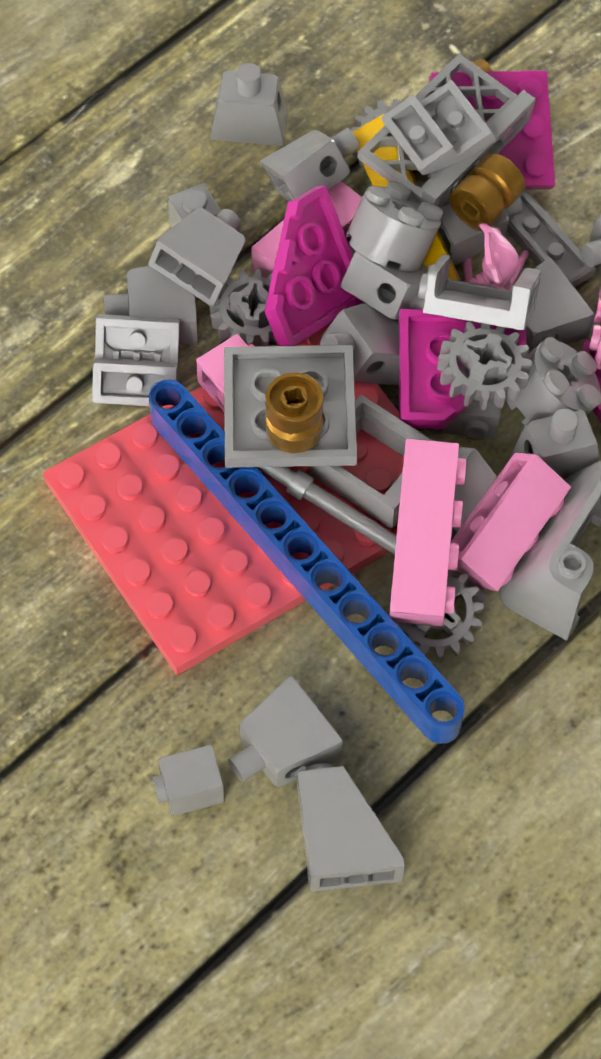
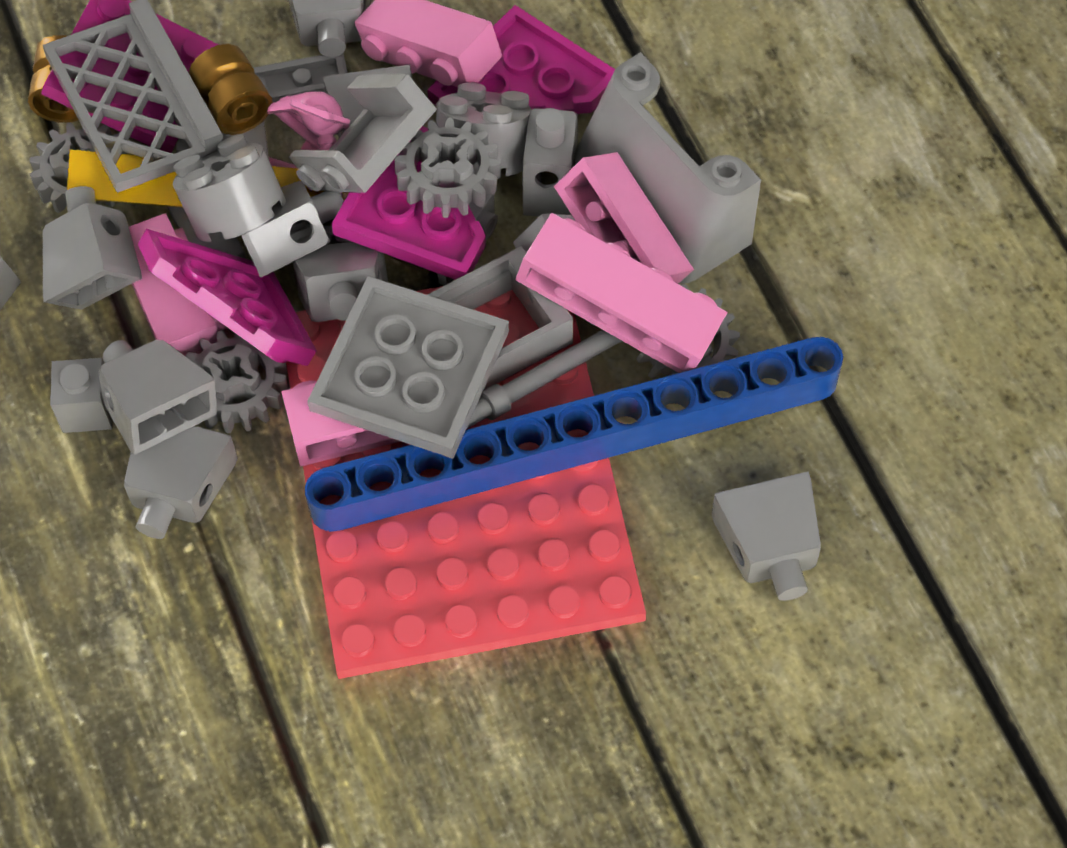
camera: 65 degrees left, 0 degrees up
light grey slope [92,314,181,407] -> none
light grey brick [152,745,224,817] -> none
pearl gold wheel [265,372,323,453] -> none
light grey slope [297,763,405,892] -> none
light grey slope [381,80,496,175] -> none

